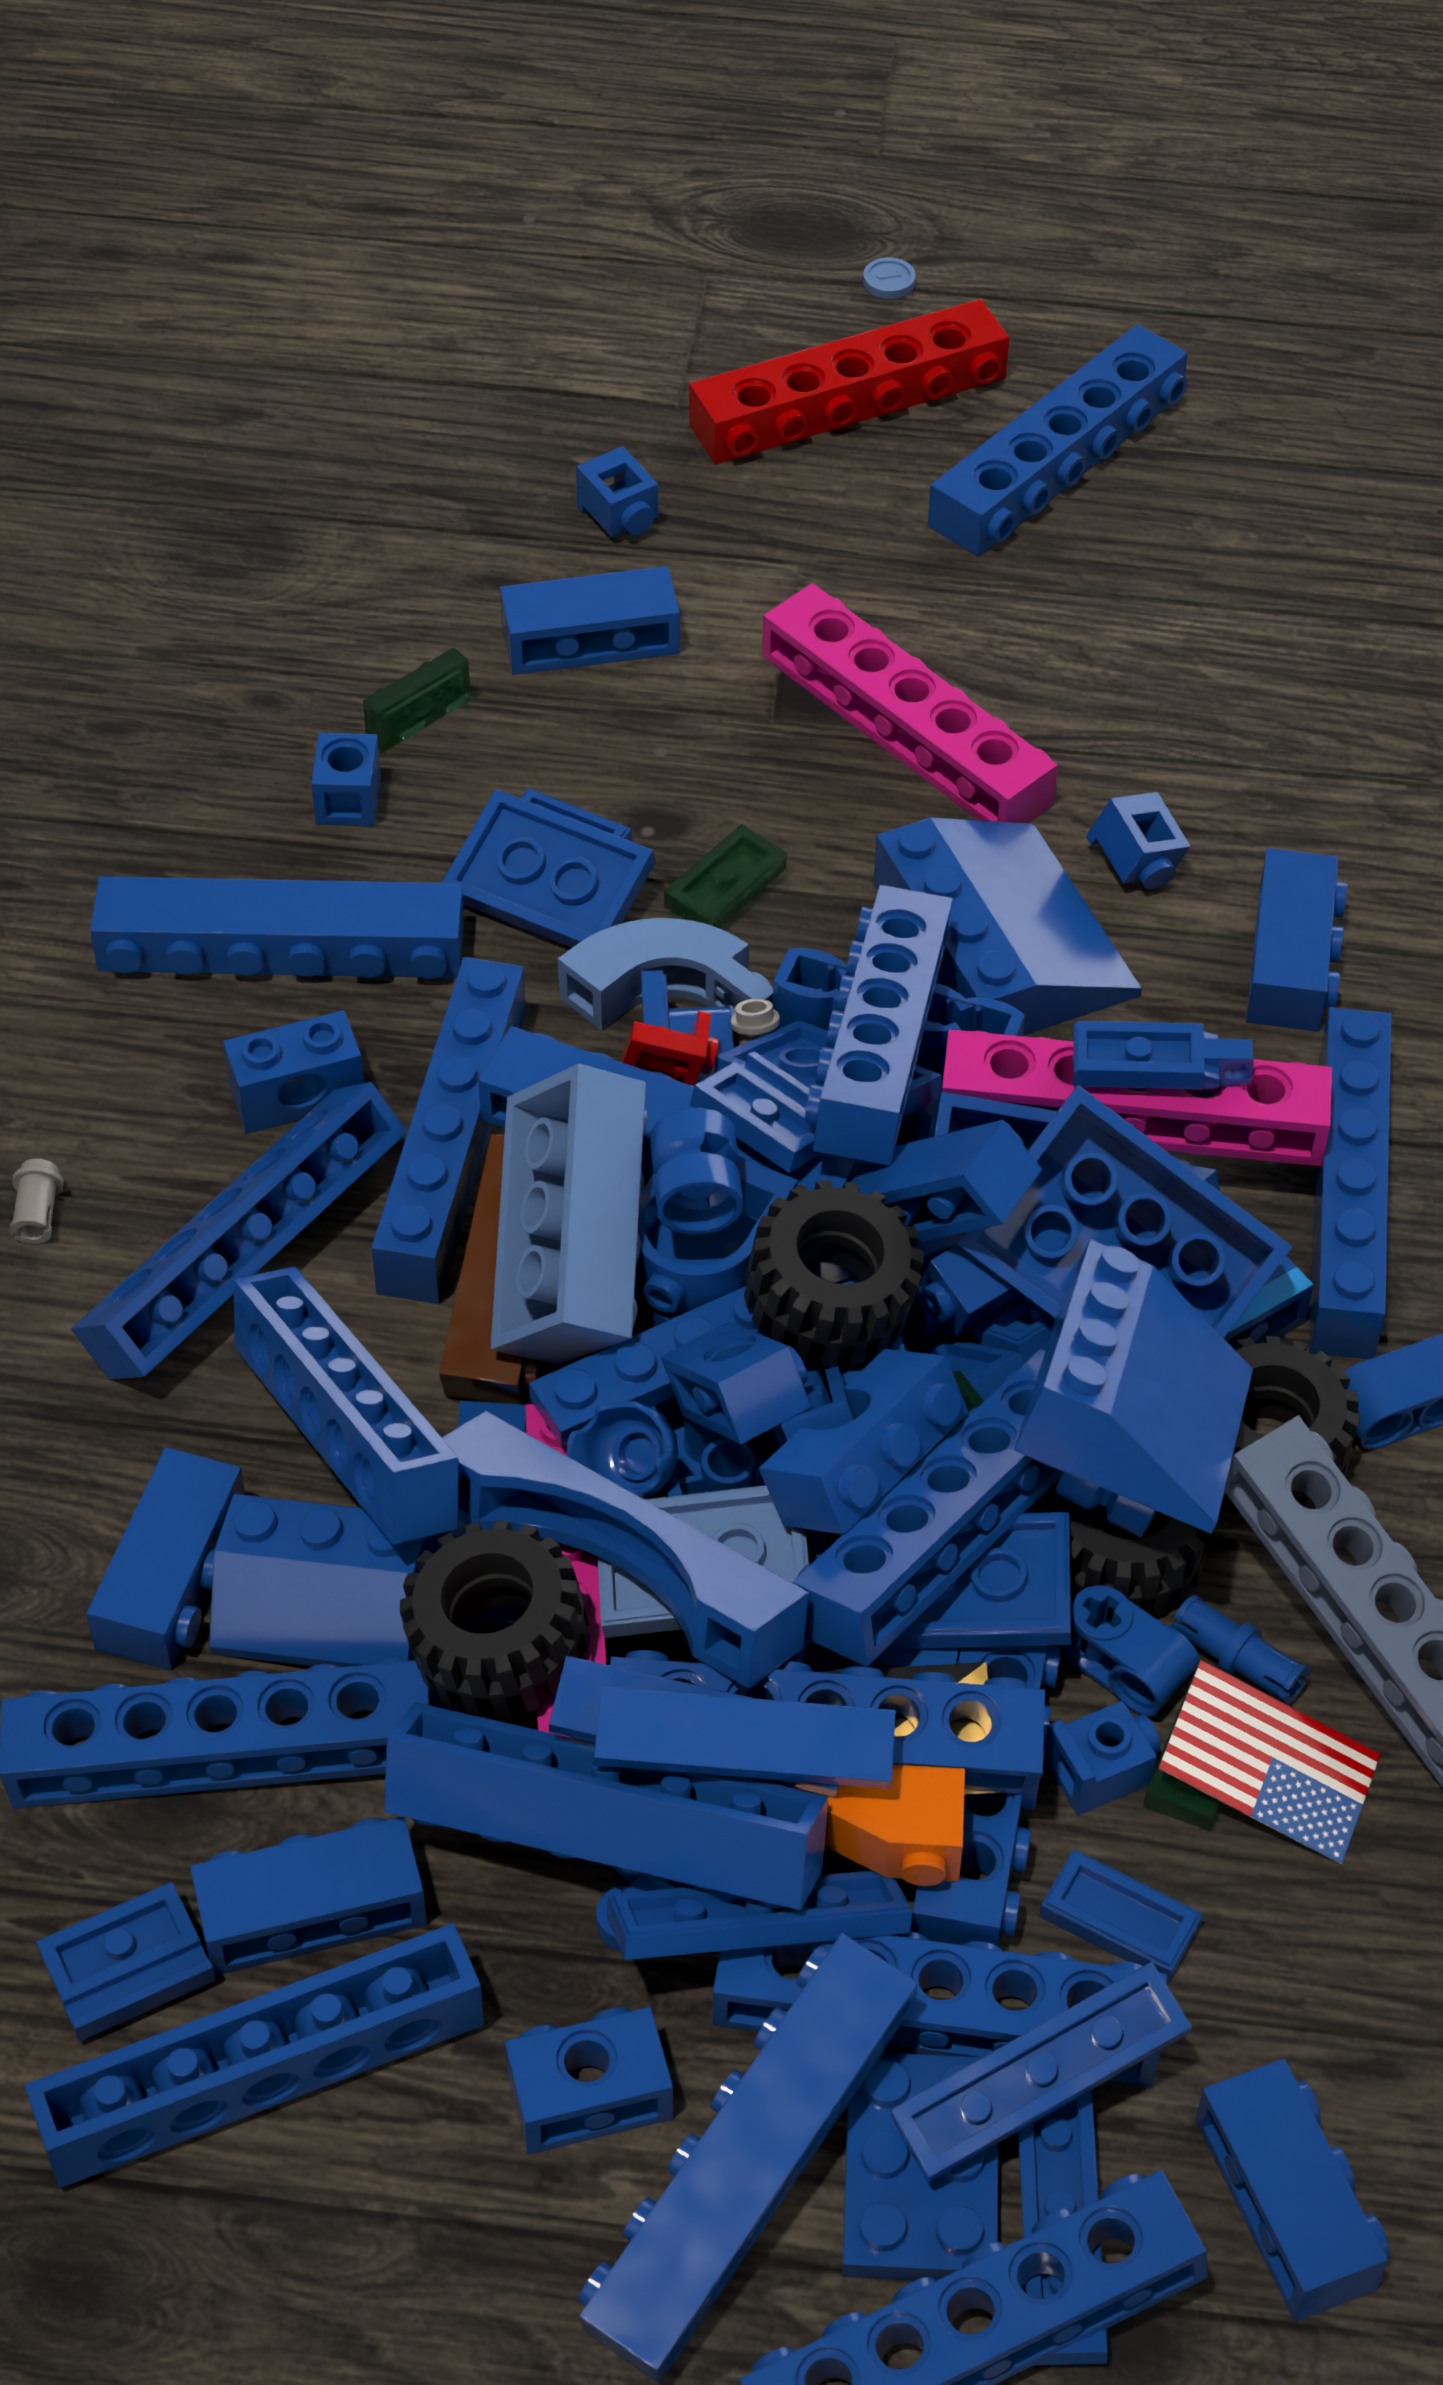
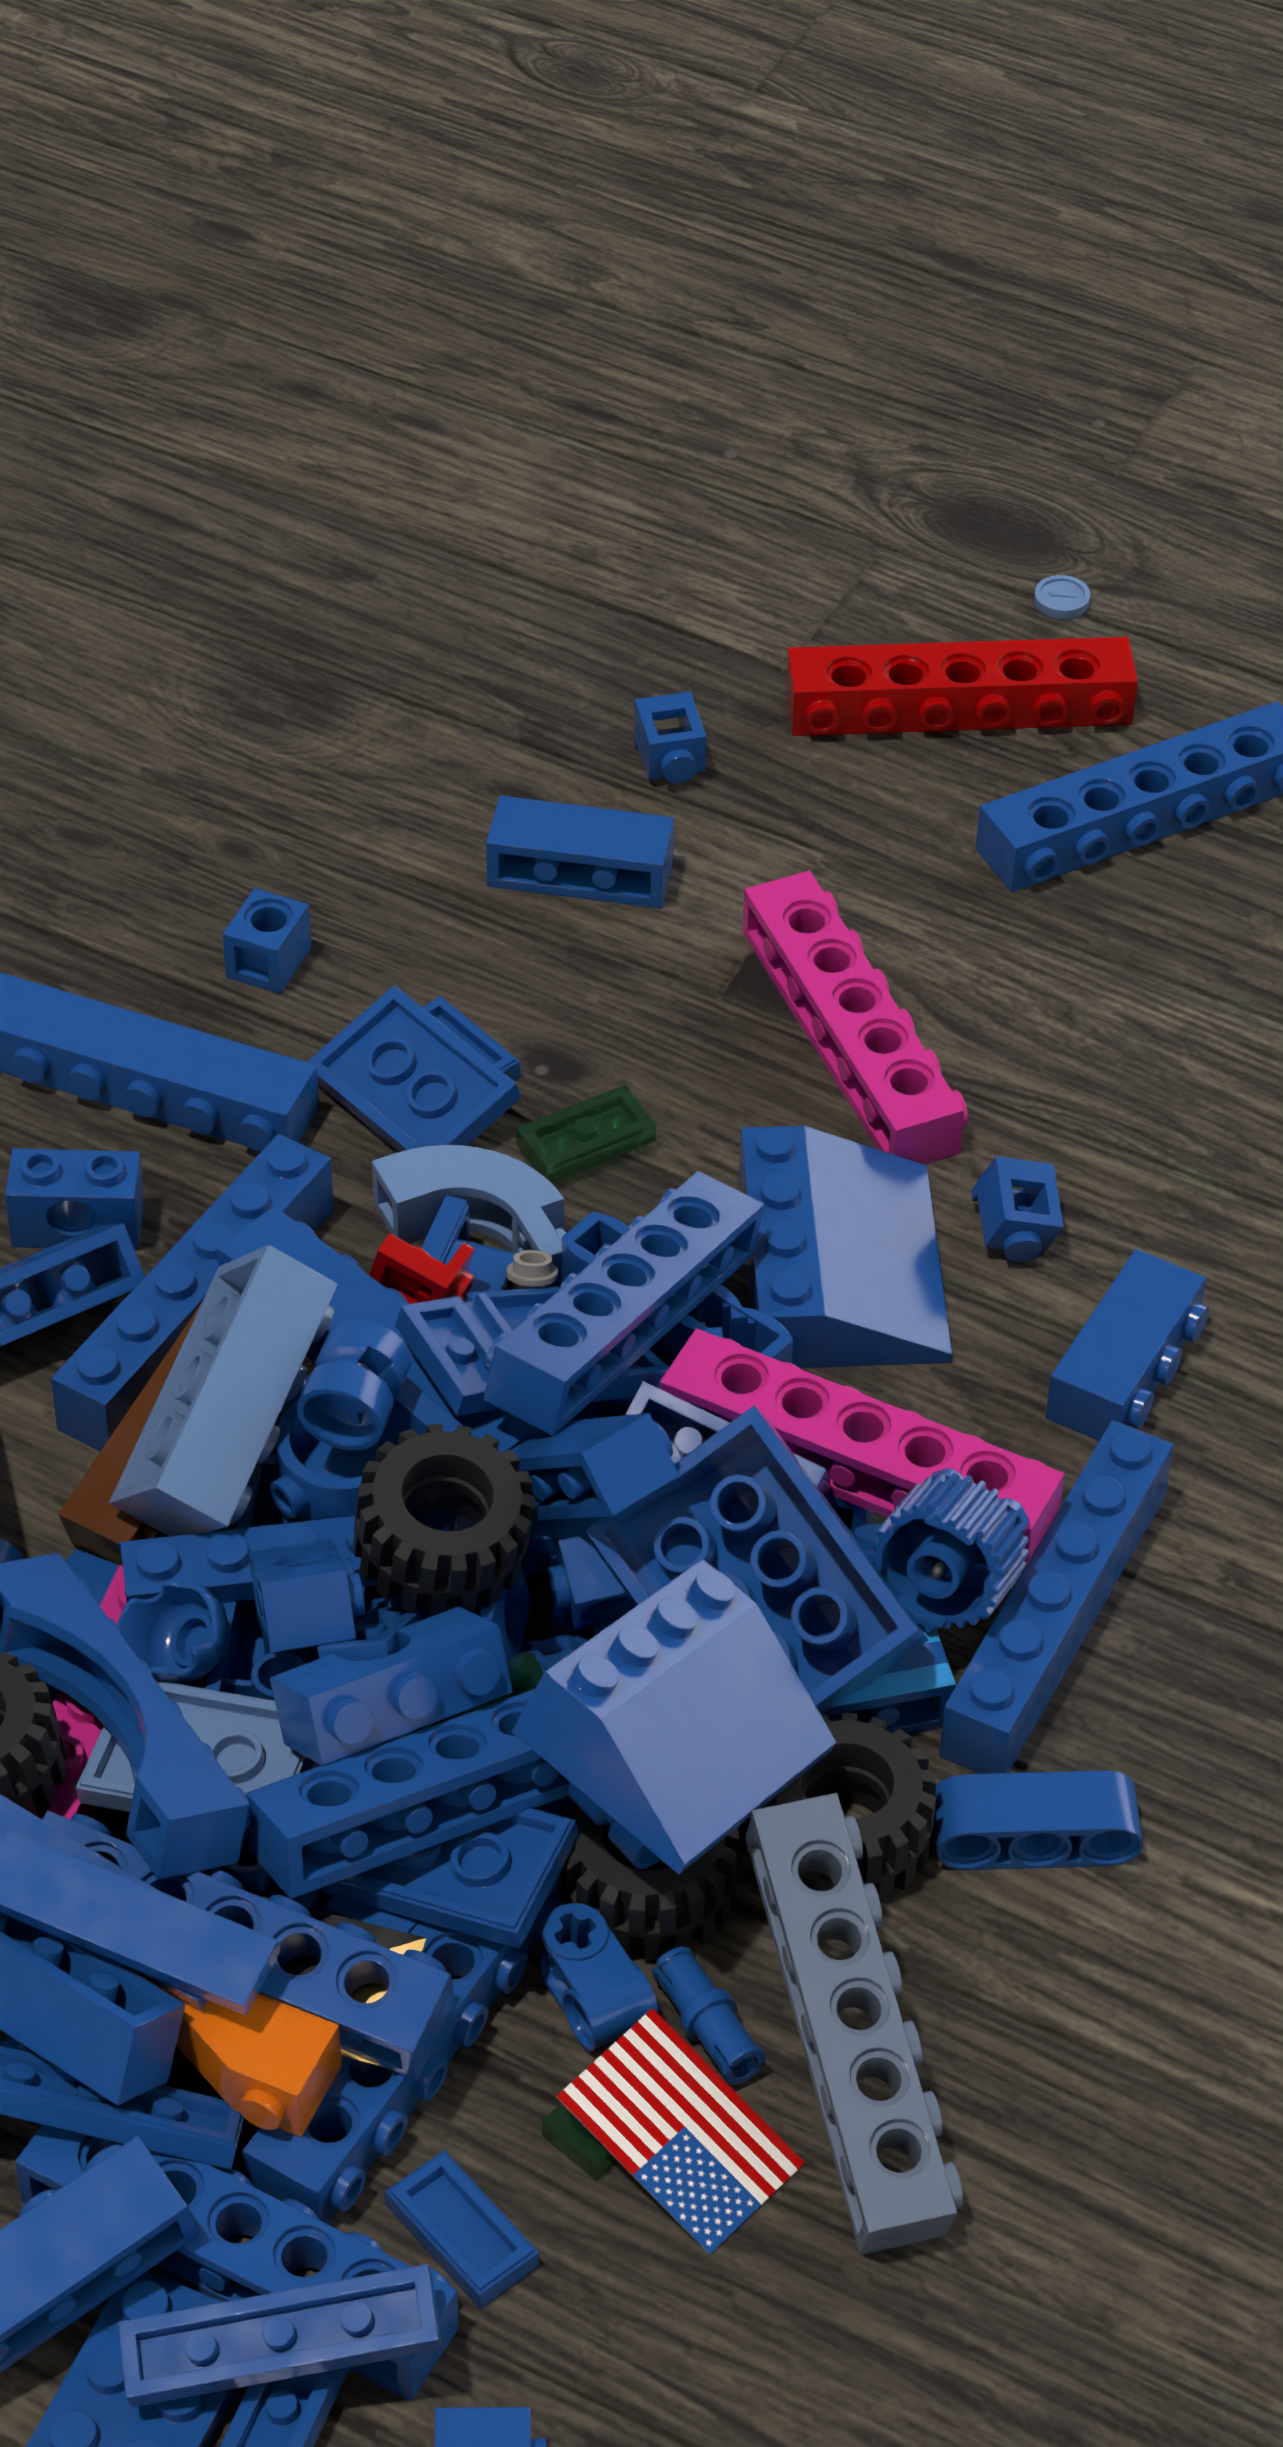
camera: 20 degrees right, 5 degrees down
clear green plate [363,647,471,754] -> none
blue brick [1044,1700,1161,1816] -> none
blue hinge [1073,1020,1253,1090] -> none
none -> blue brick [868,1468,1029,1633]

